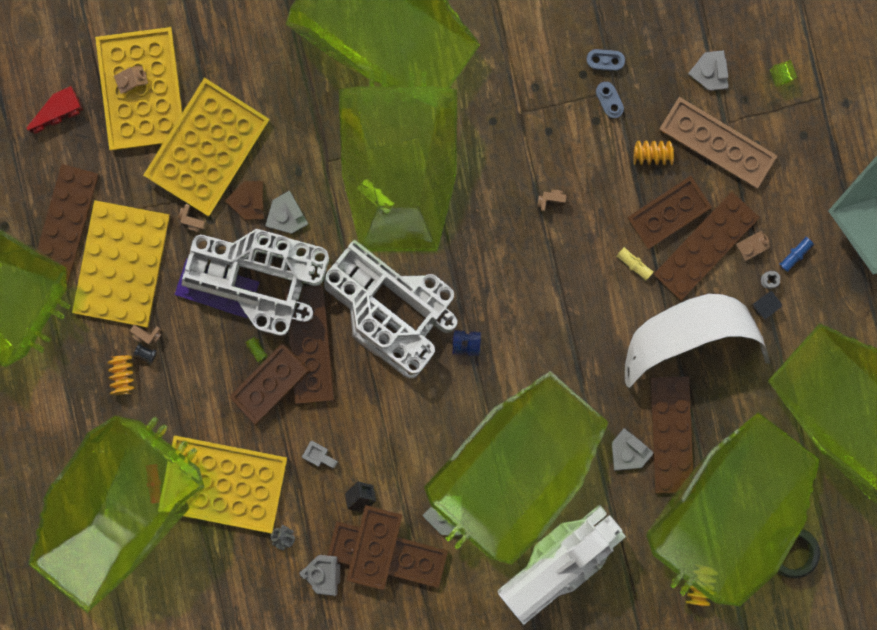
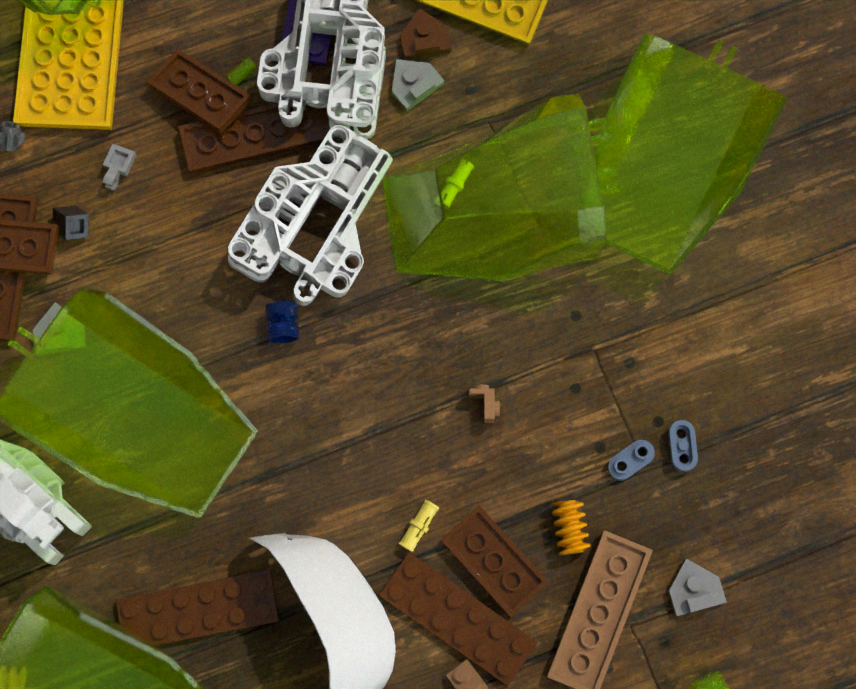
camera: 85 degrees right, 10 degrees down
light grey plate [612,428,653,470] -> none

